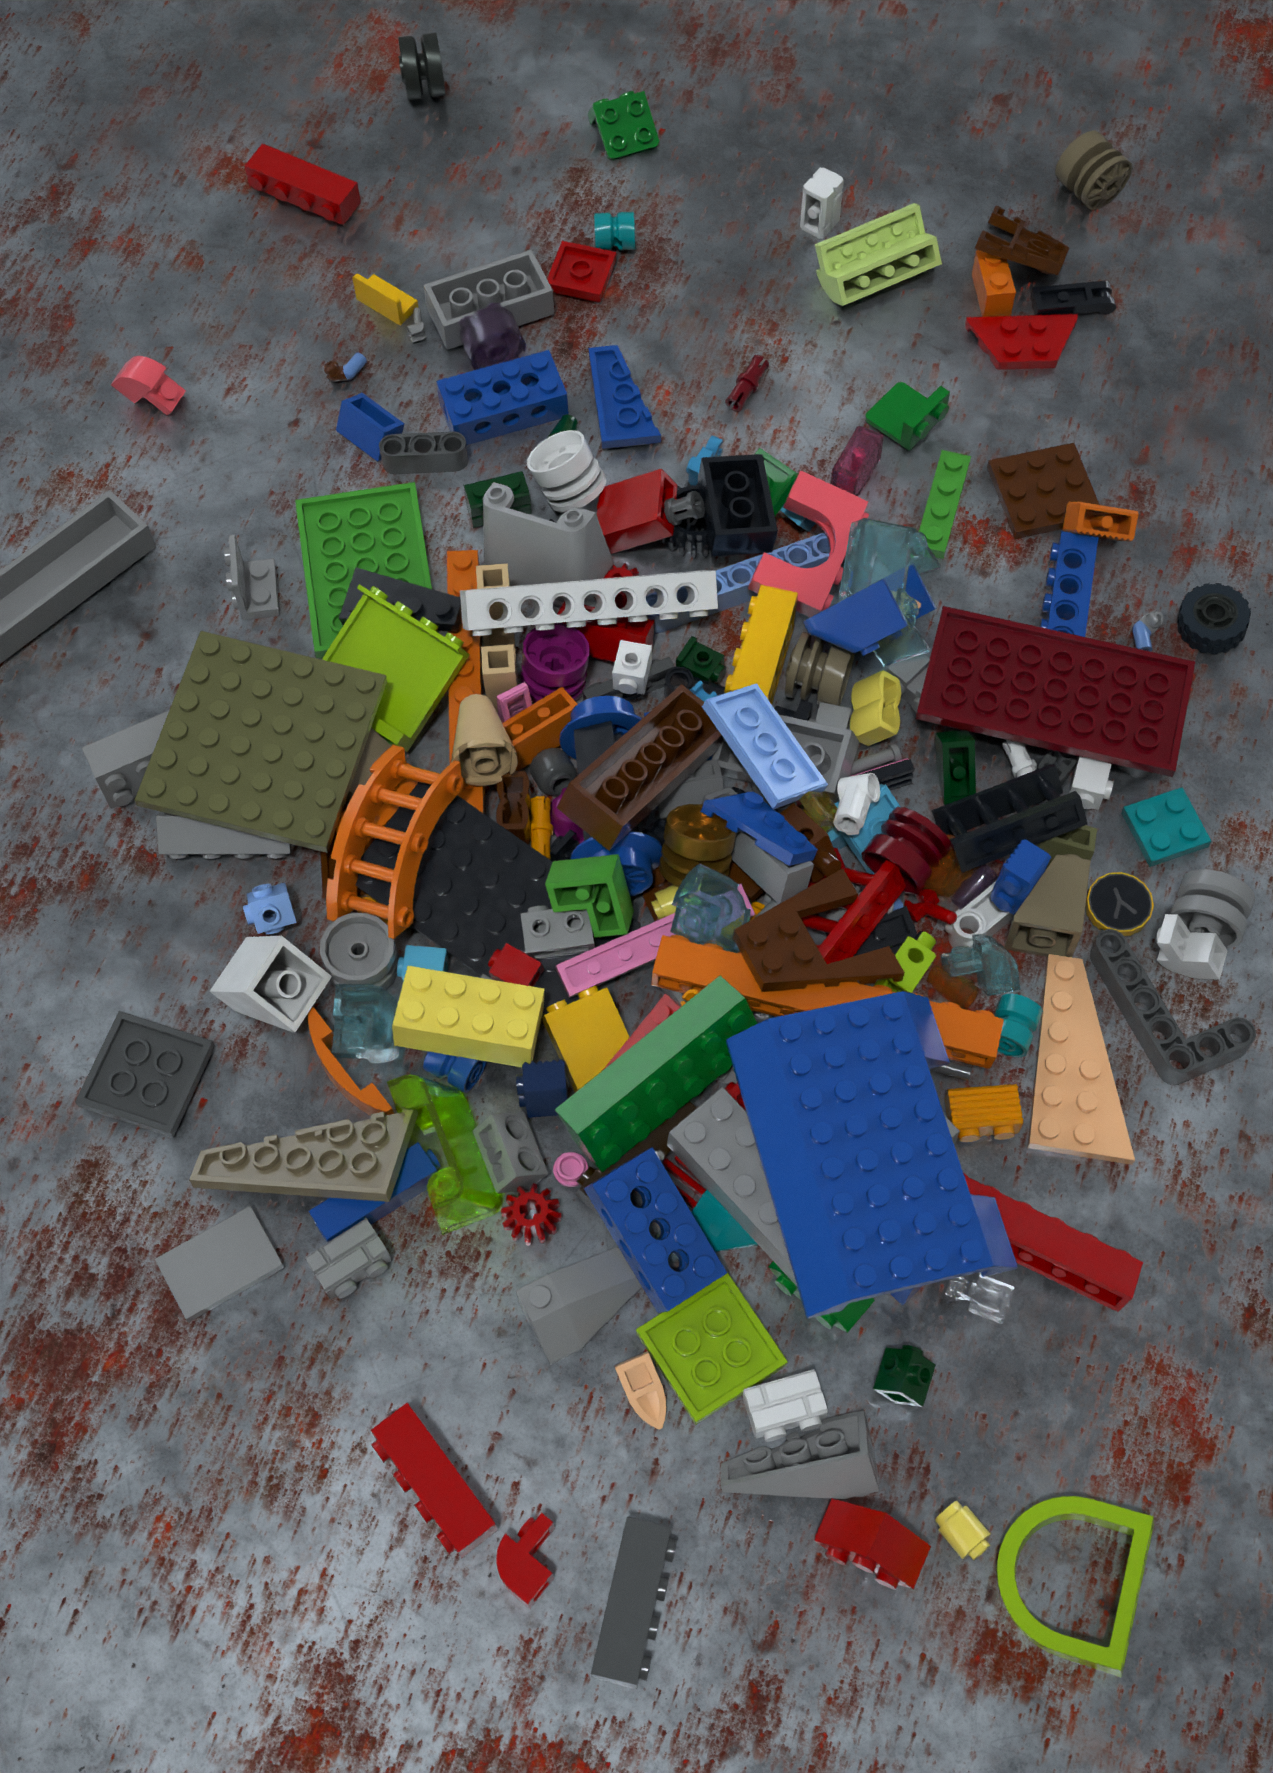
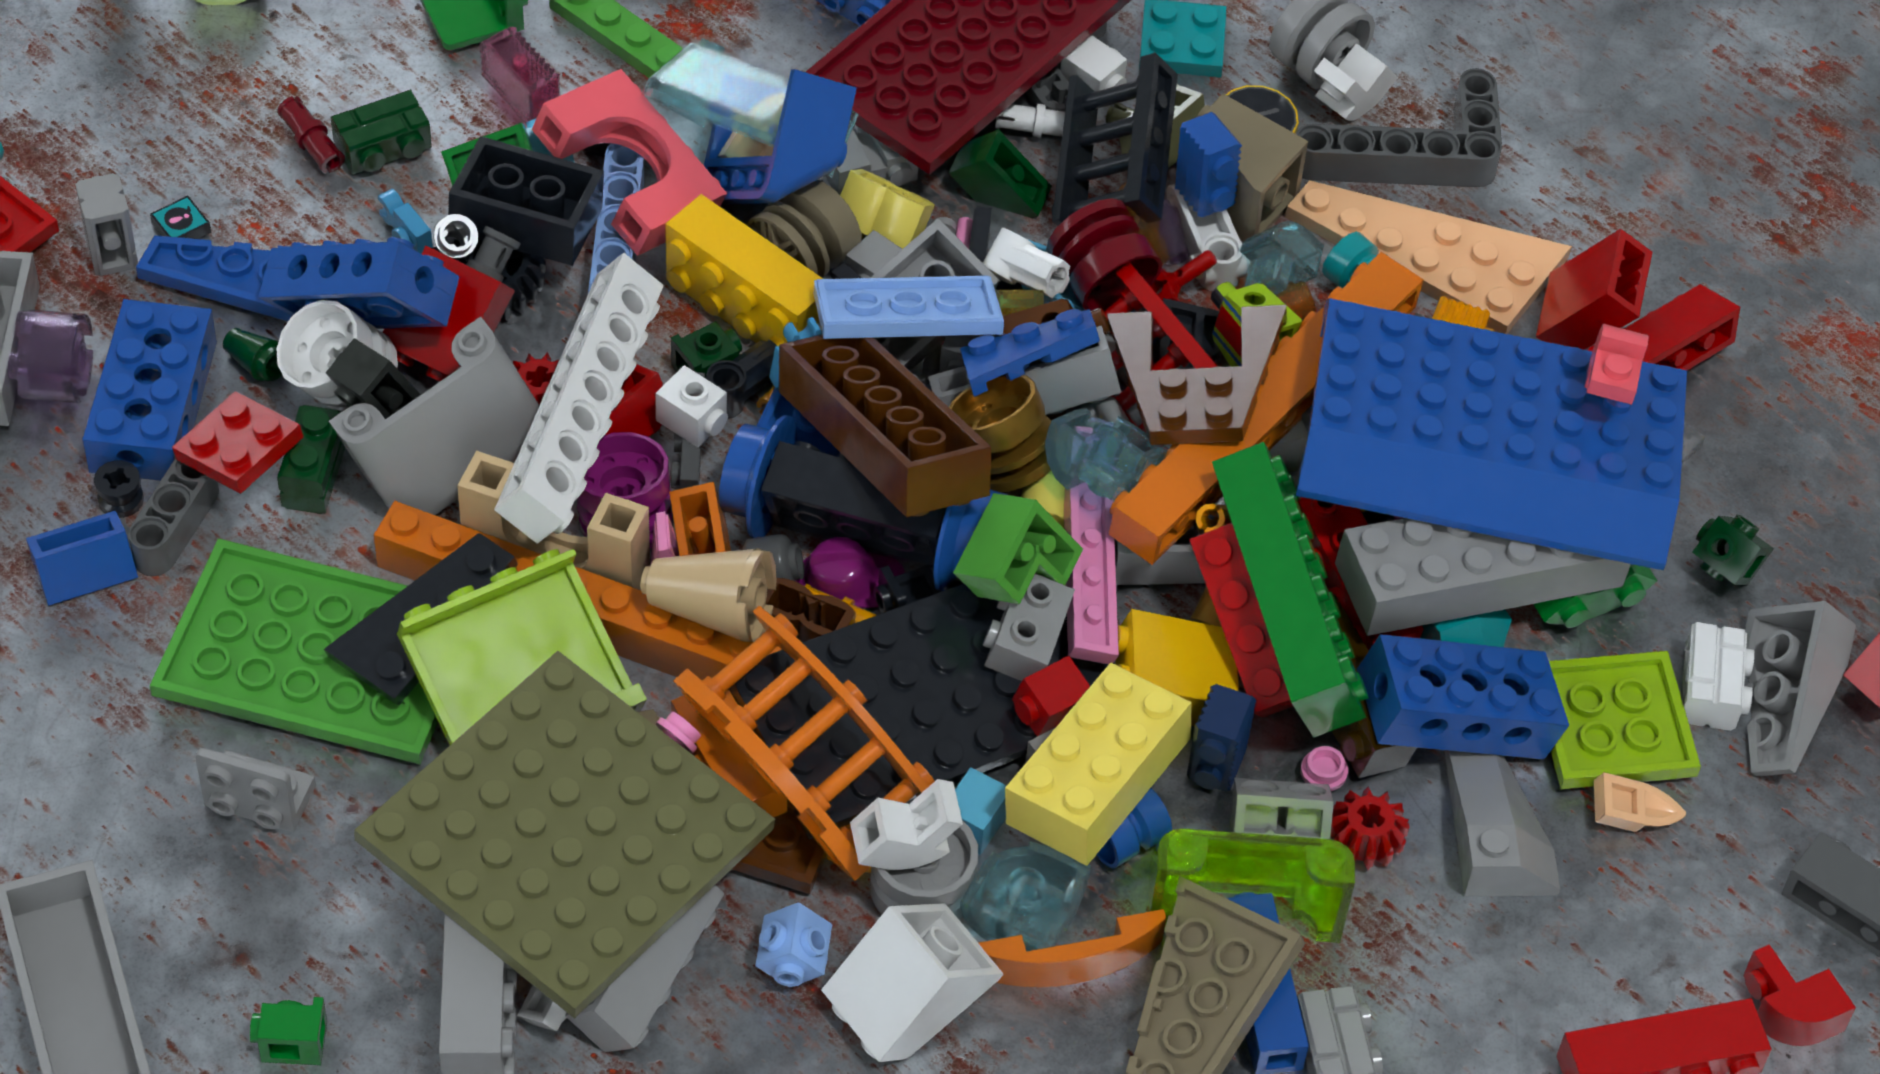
camera: 70 degrees left, 10 degrees down
none -> light grey brick [75,173,138,276]
none -> black wheel [94,460,144,518]
none -> tile [150,195,211,239]
none -> red plate [172,391,304,494]
none -> green brick [250,997,327,1066]
none -> blue brick [258,237,460,329]
none -> pearl dark grey brick [326,338,421,419]
none -> dark green brick [330,89,432,175]
none -> cone [434,214,478,258]
none -> bright pink plate [655,711,701,754]
none -> white brick [850,779,963,870]
none -> red brick [1536,228,1653,350]
none -> coral brick [1584,324,1649,405]

